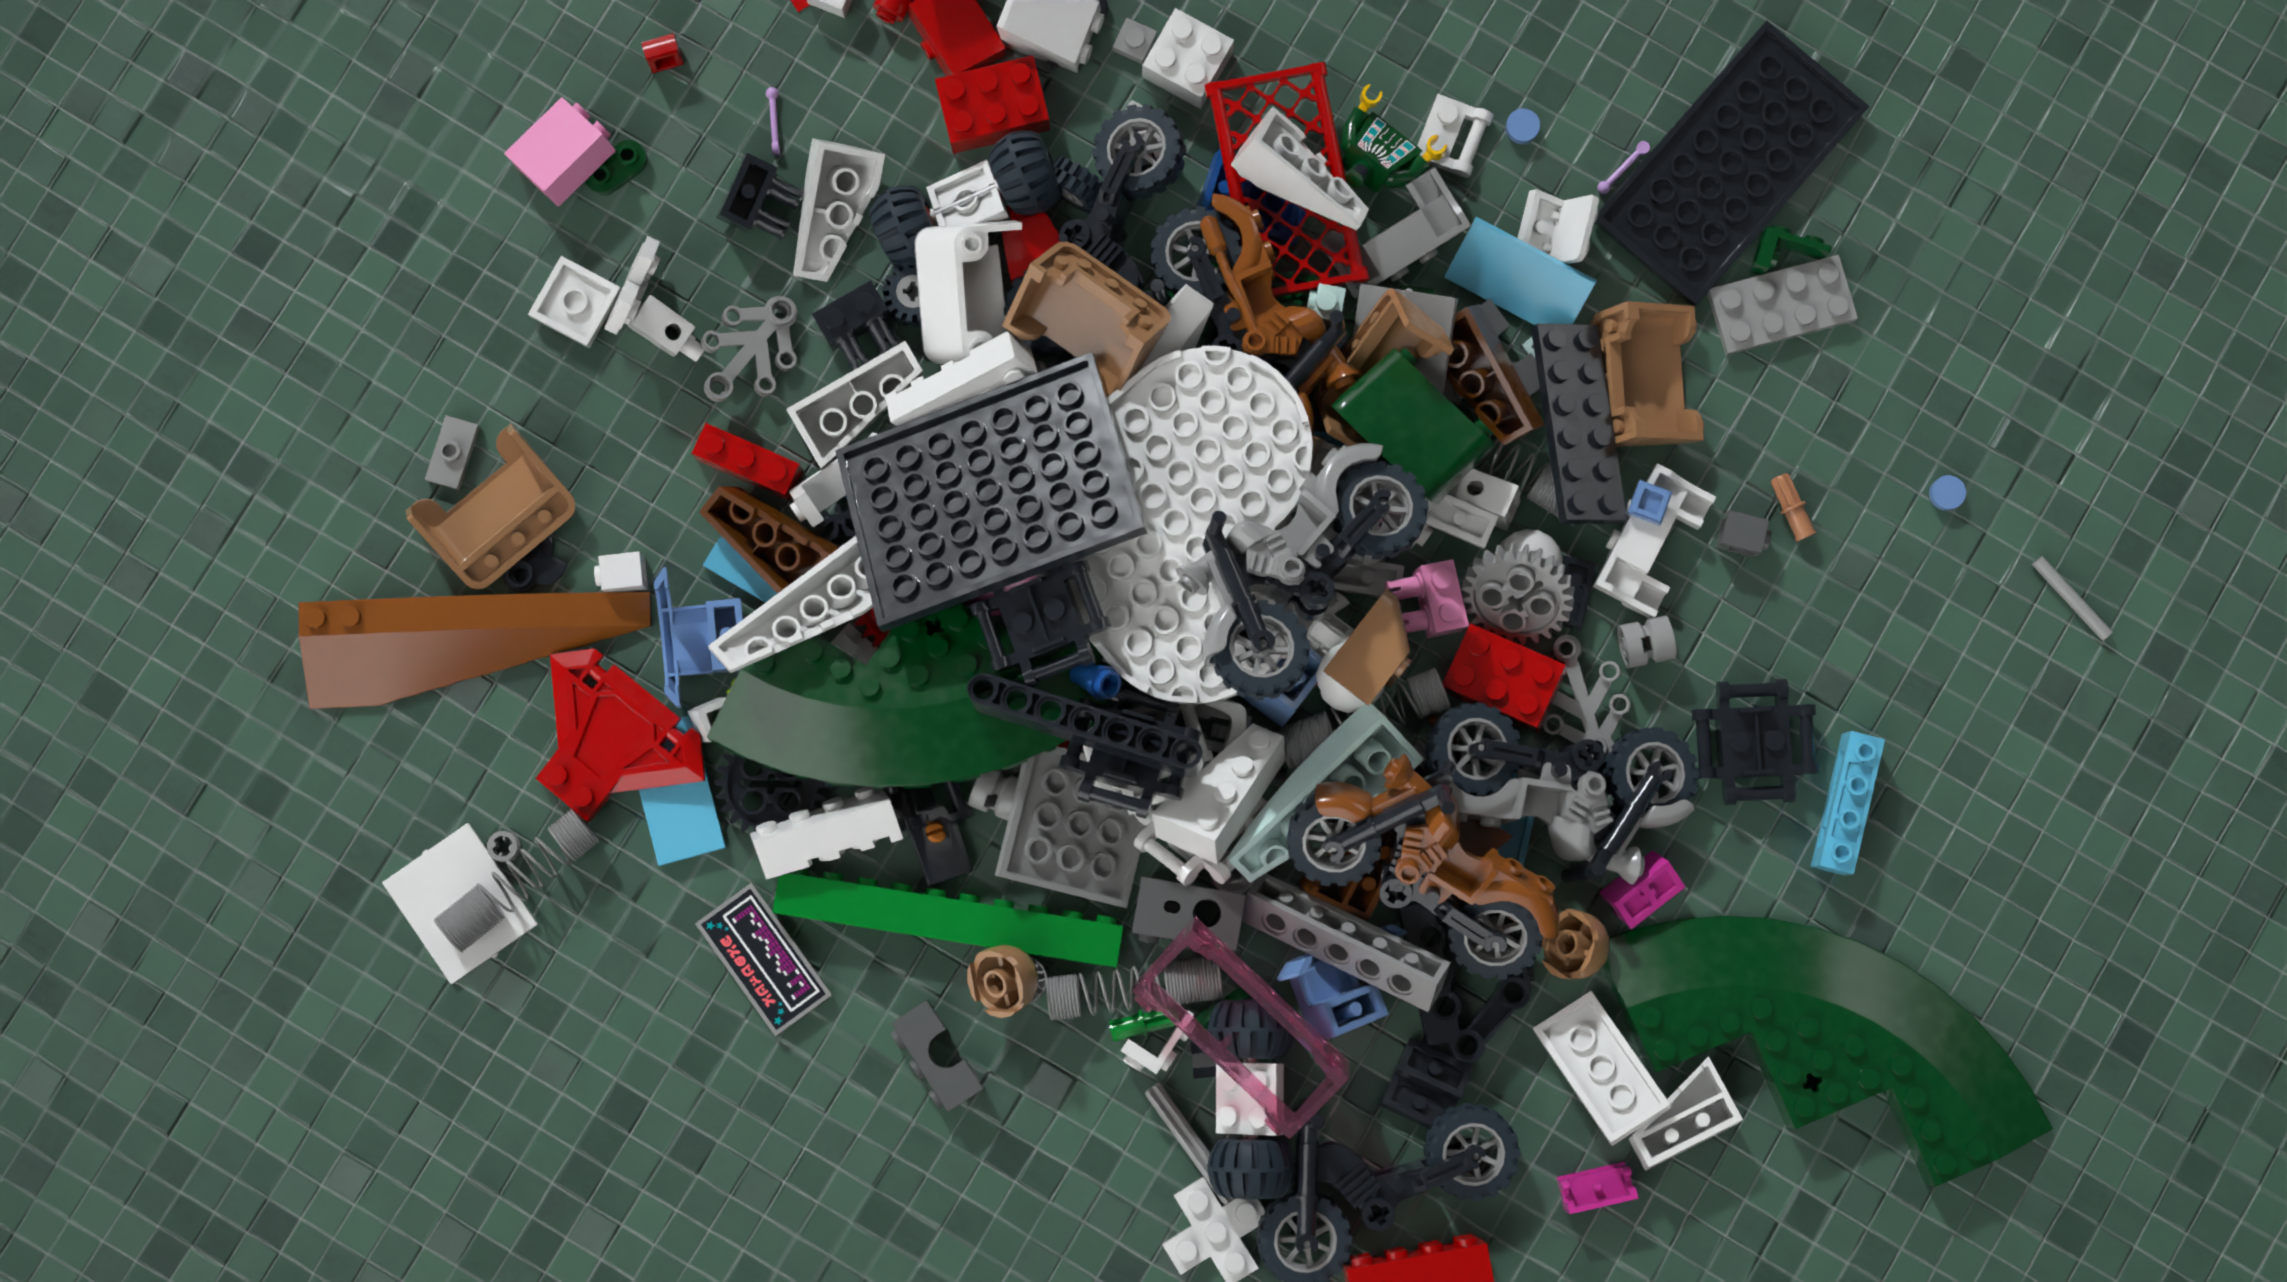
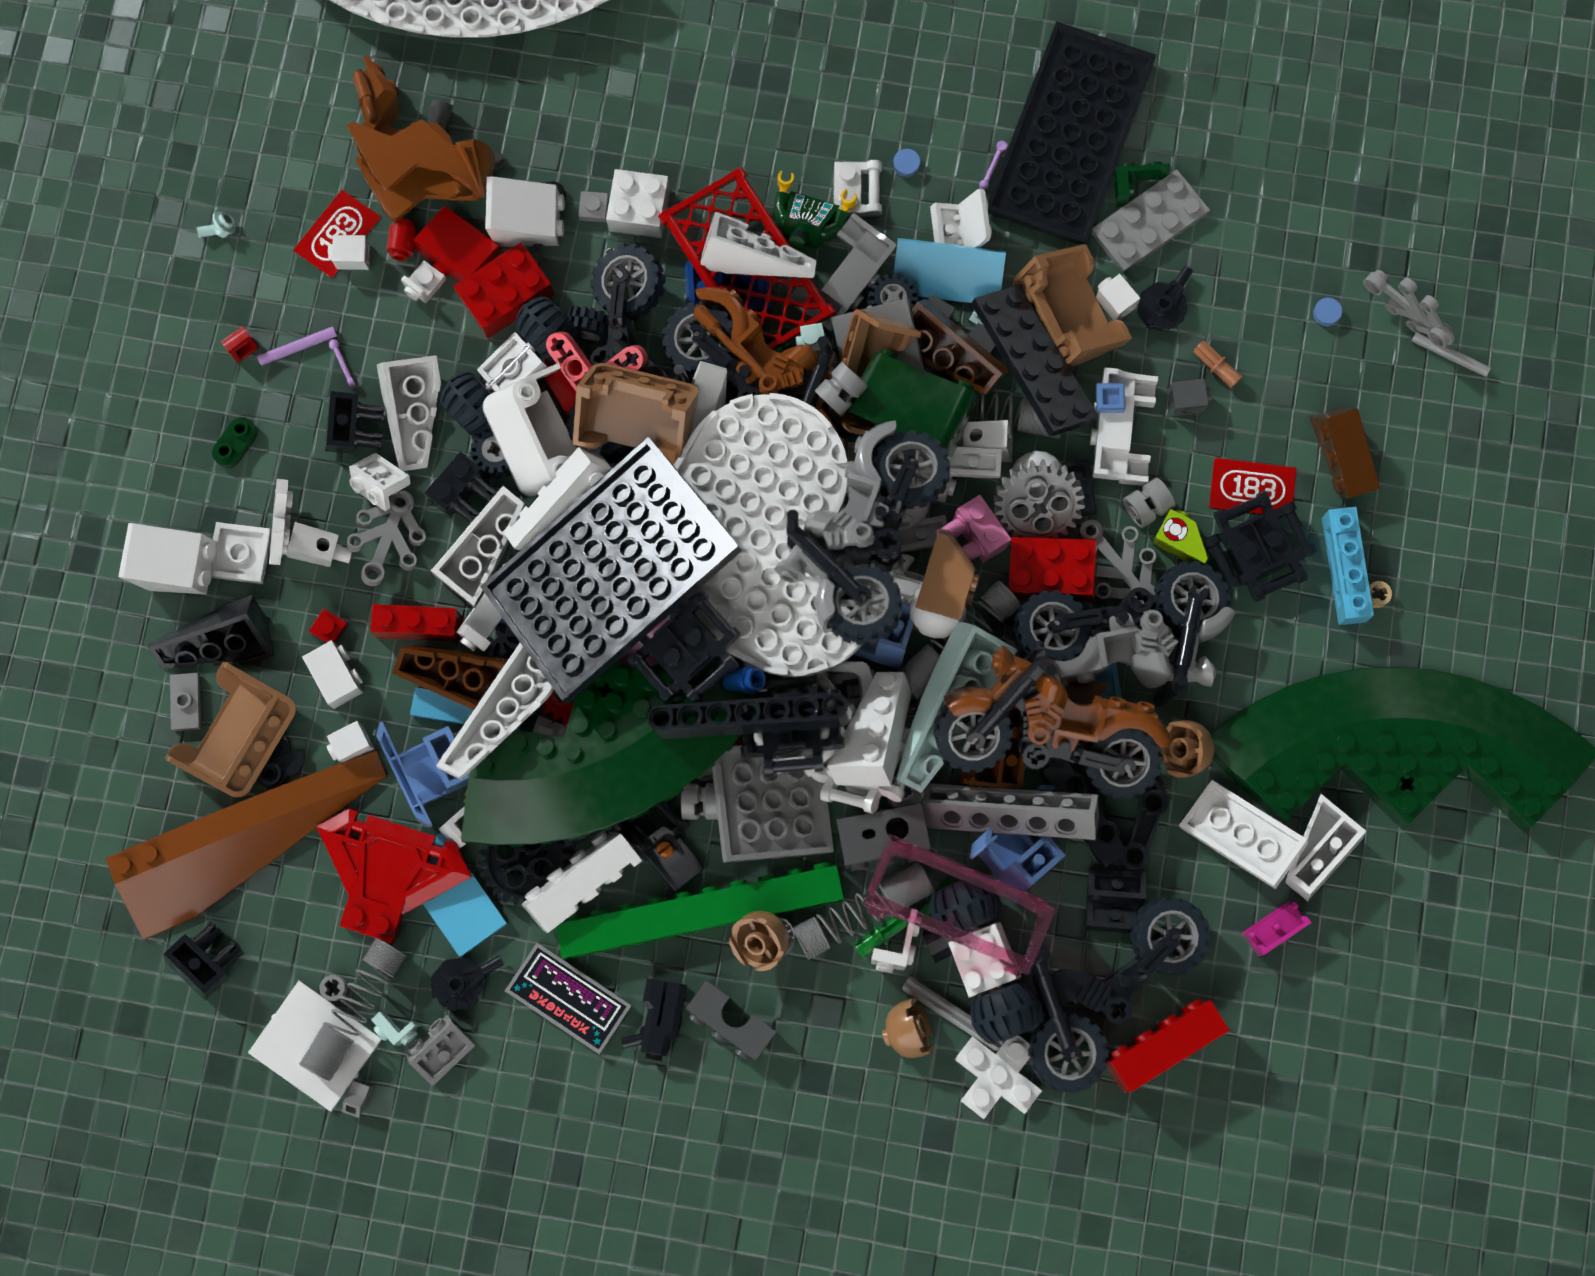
camera: 15 degrees left, 5 degrees down
bright pink brick [504,97,616,207] -> none
dark pink hinge [1599,850,1686,929] -> none
none -> white slope [118,523,216,595]
none -> black wedge [147,595,274,668]
none -> black brick [163,921,244,1001]
none -> lavender bar [257,326,337,366]
none -> white brick [302,640,363,709]
none -> red plate [308,608,349,644]
none -> light grey piece [342,1081,373,1118]
none -> white bracket [349,453,410,511]
none -> light aqua bracket [371,1012,420,1046]
none -> white bracket [401,261,446,303]
none -> light grey bracket [406,1015,475,1086]
none -> black piece [431,955,504,1011]
none -> coral beam [546,332,648,391]
none -> black piece [621,978,687,1061]
none -> light grey wheel [815,362,869,416]
none -> black wheel [867,273,918,310]
none -> medium nougat cylinder [882,998,935,1058]
none -> white brick [1096,274,1140,320]
none -> black piece [1137,266,1193,331]
none -> lime slope [1152,509,1208,565]
none -> red sticker [1209,457,1296,517]
none -> reddish brown wedge [1310,408,1380,499]
none -> light grey plant [1363,270,1455,348]
none -> tan bush [1369,581,1392,608]

